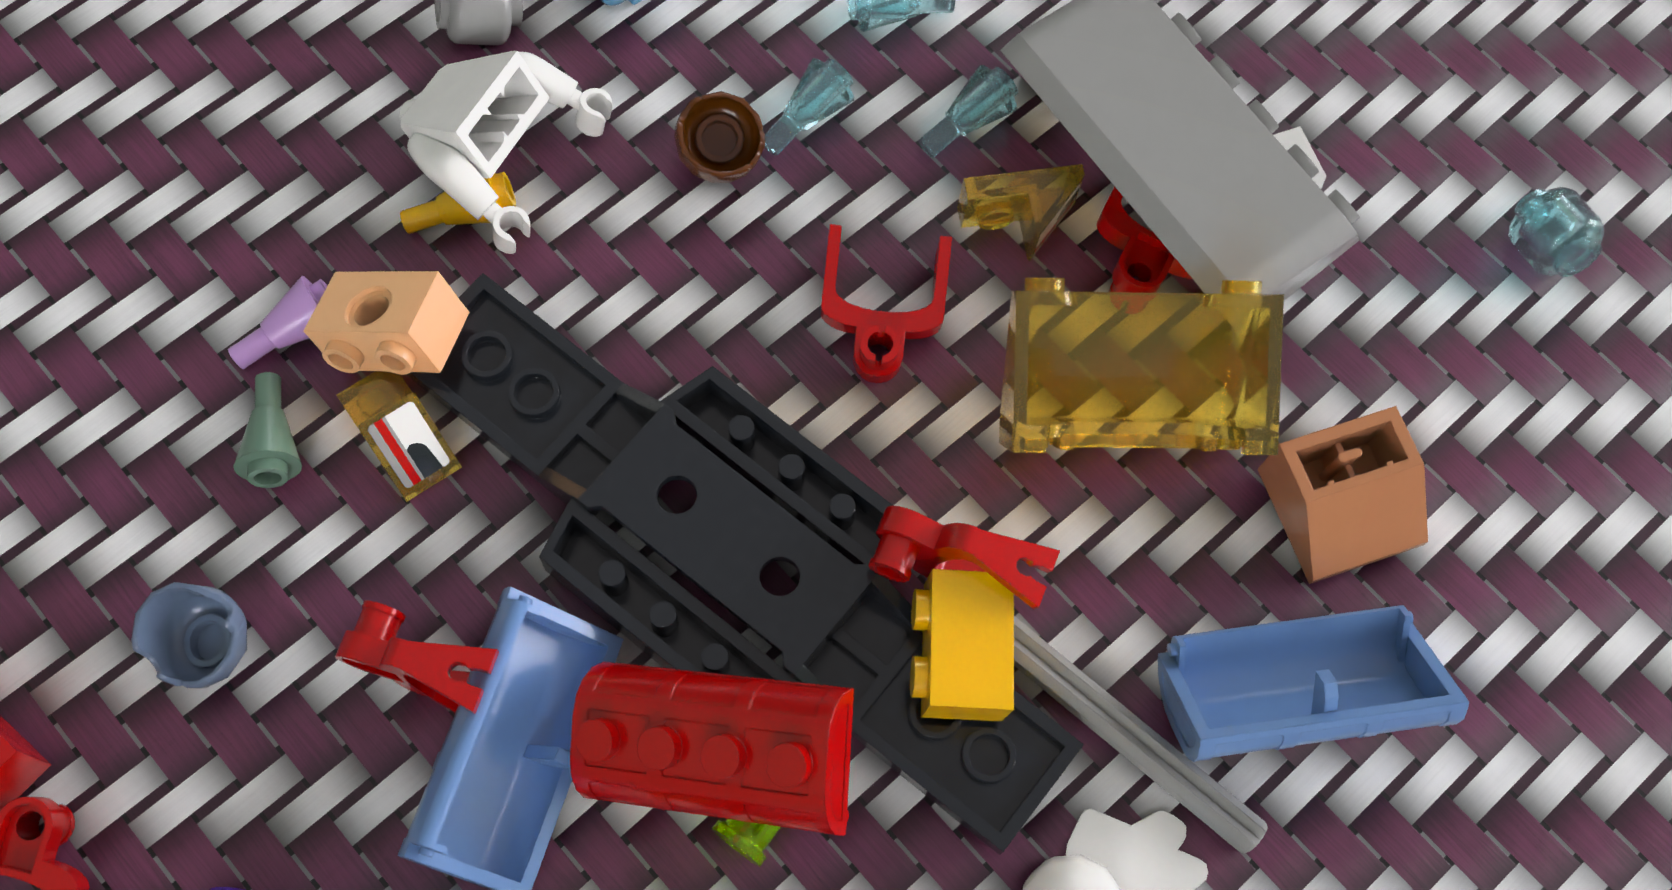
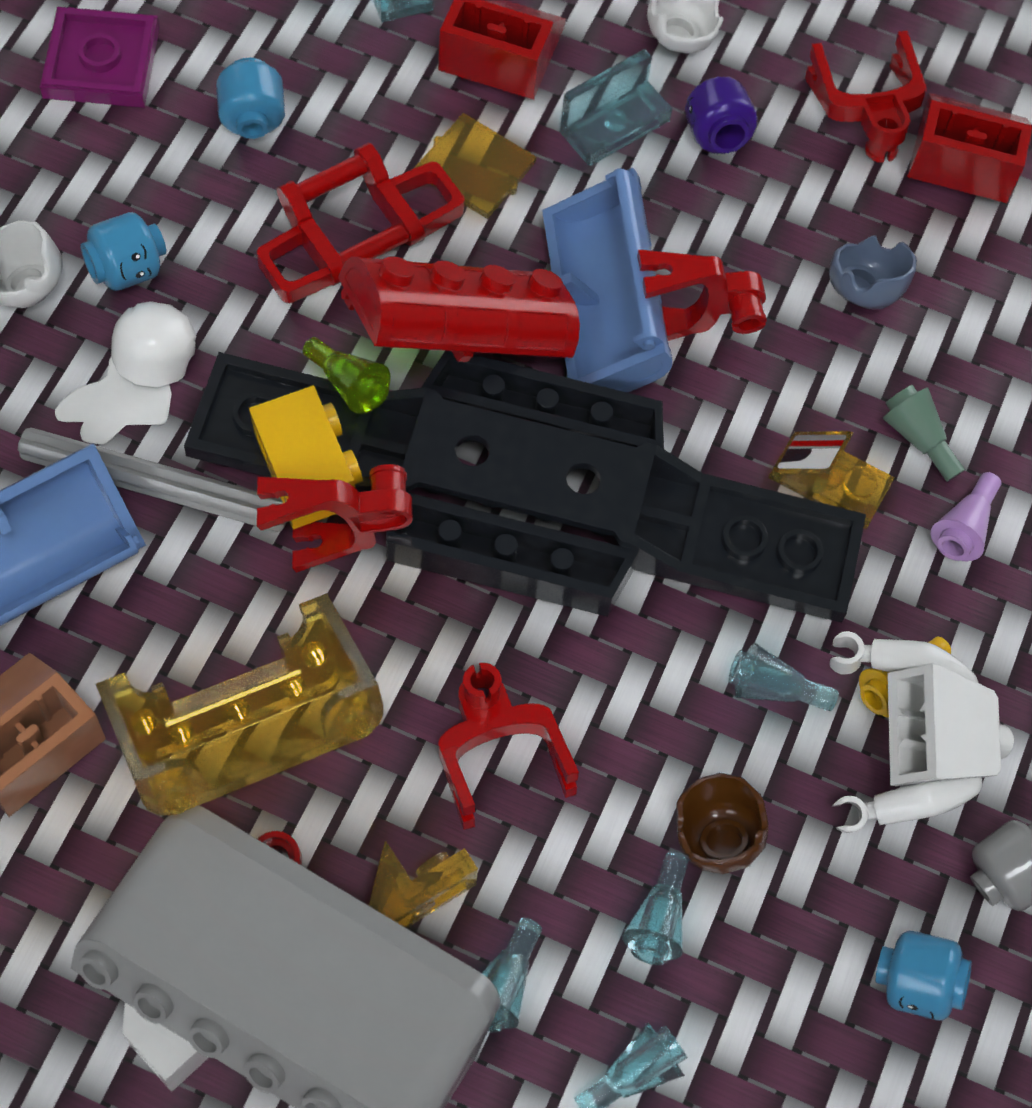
camera: 155 degrees right, 5 degrees down
light nougat brick [303,271,470,375] -> none
none -> clear neon green cone [303,337,391,414]
none -> clear light blue cone [729,643,839,712]

